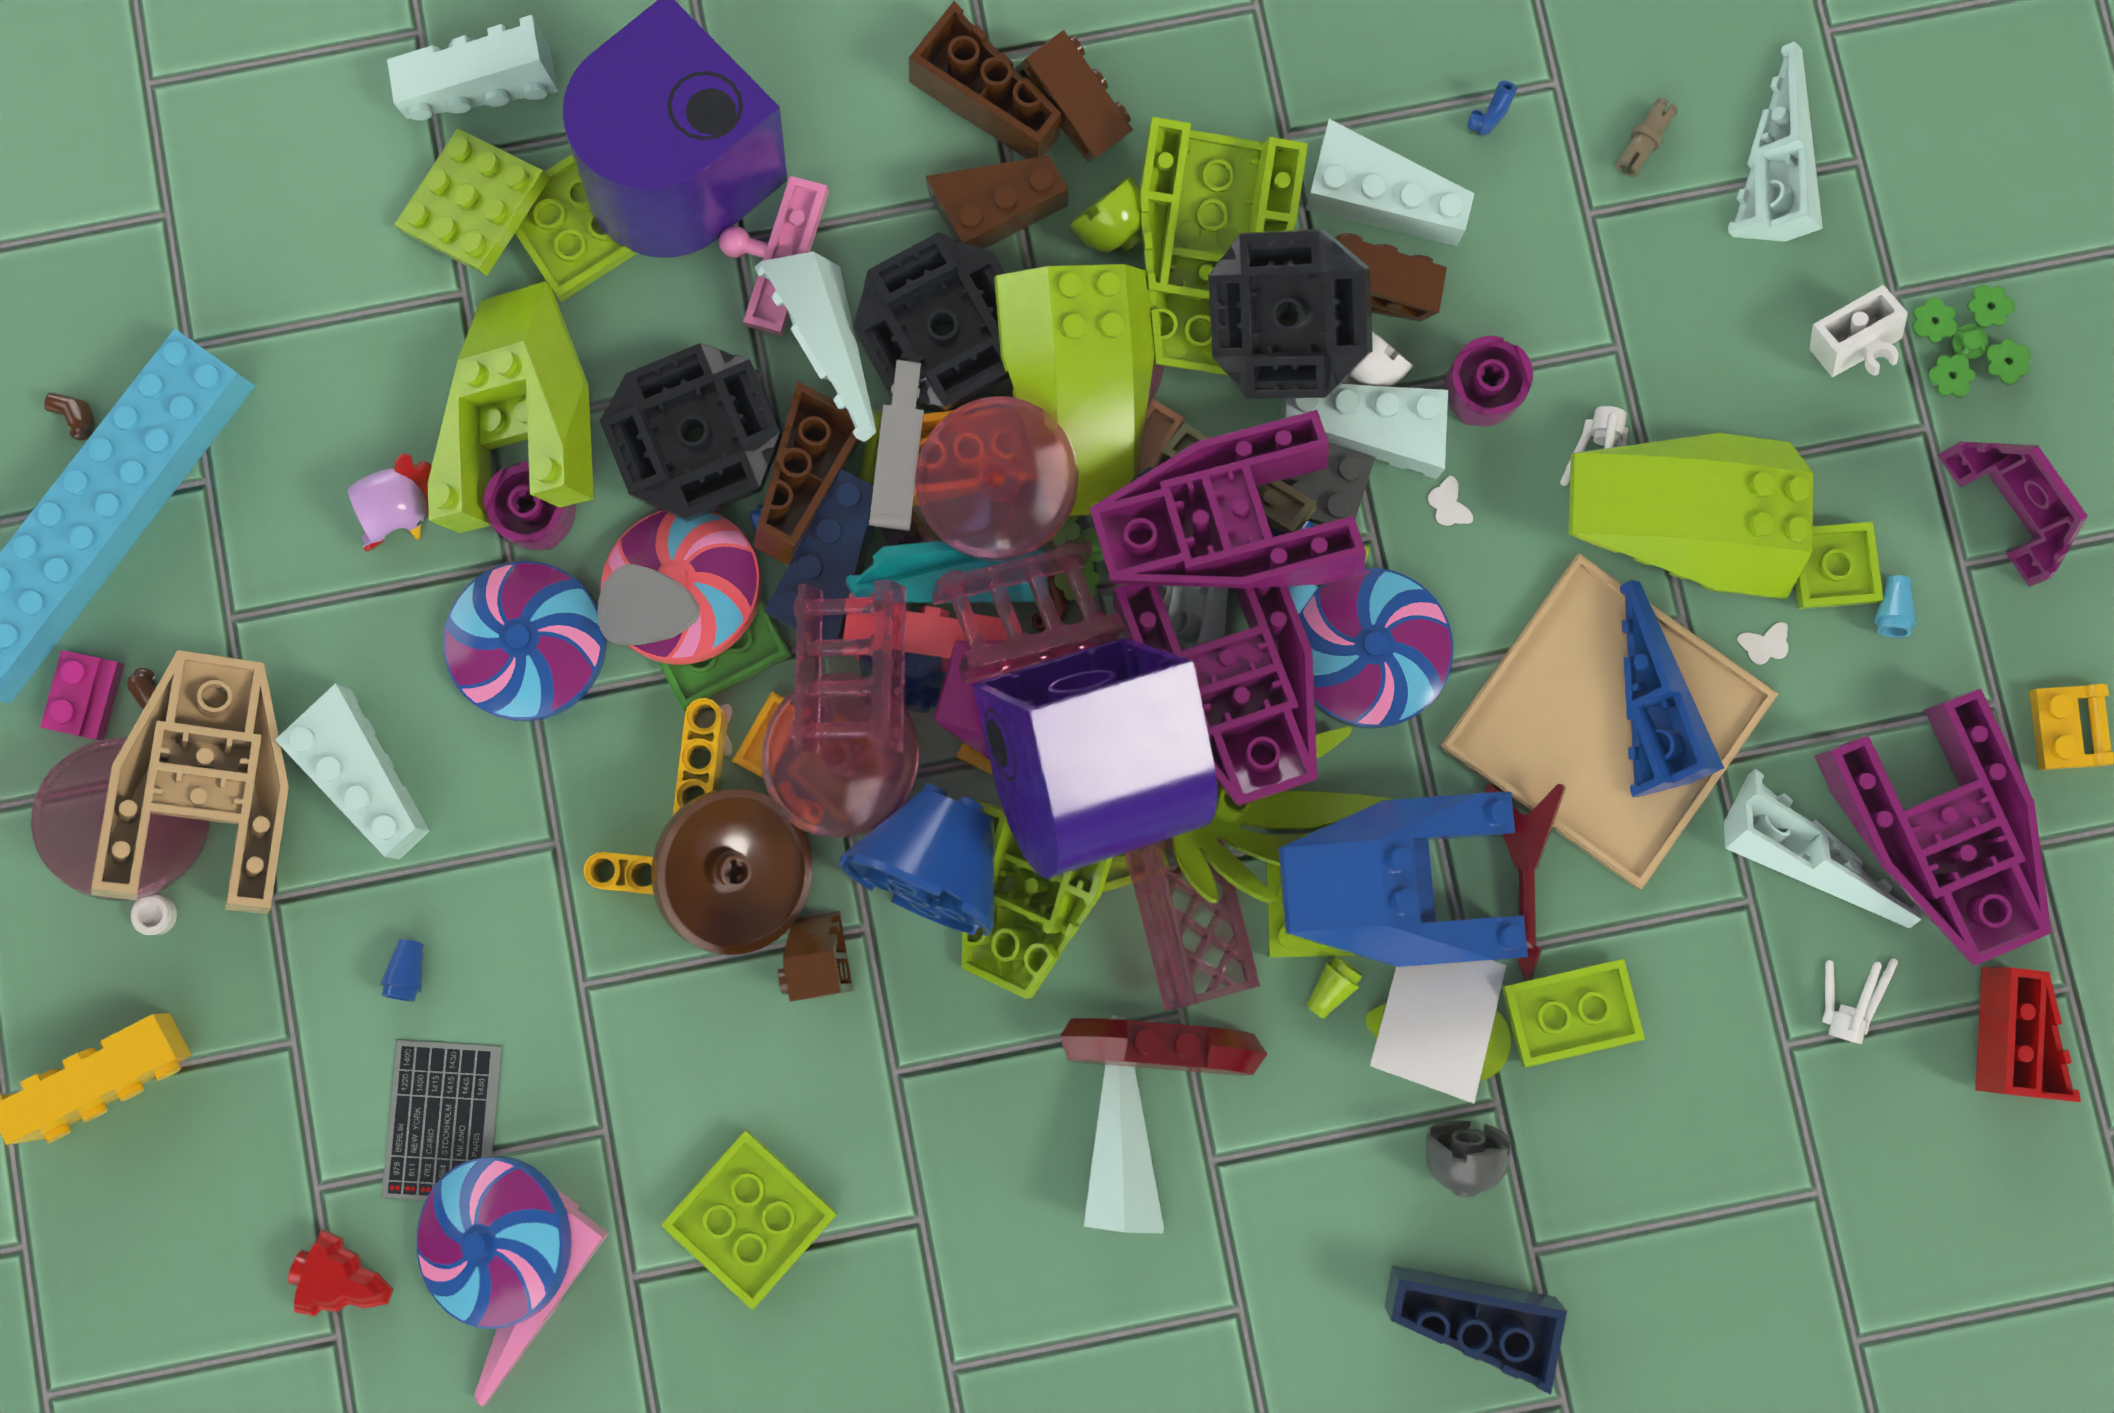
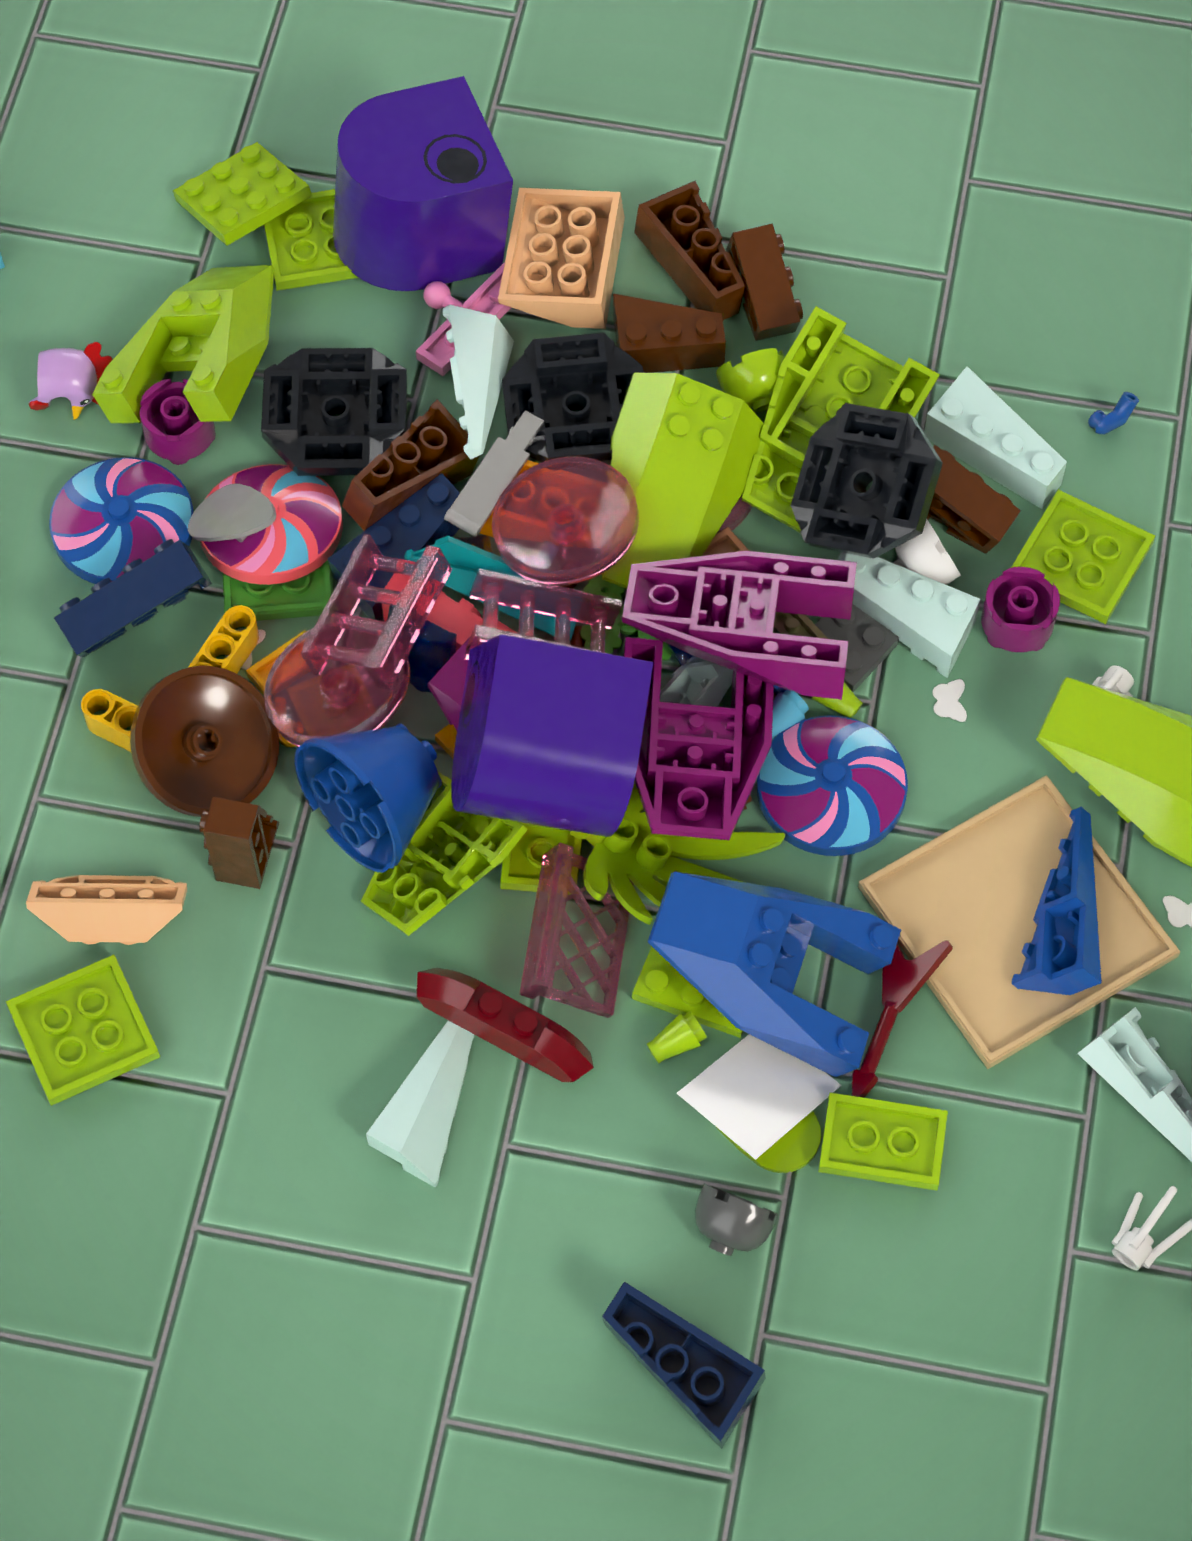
camera: 20 degrees right, 20 degrees down
light aqua wedge [387,15,558,120] -> none
none -> light nougat wedge [26,875,187,945]
none -> dark blue wedge [54,539,212,657]
none -> light nougat slope [498,188,625,329]
none -> lime plate [1011,489,1155,624]

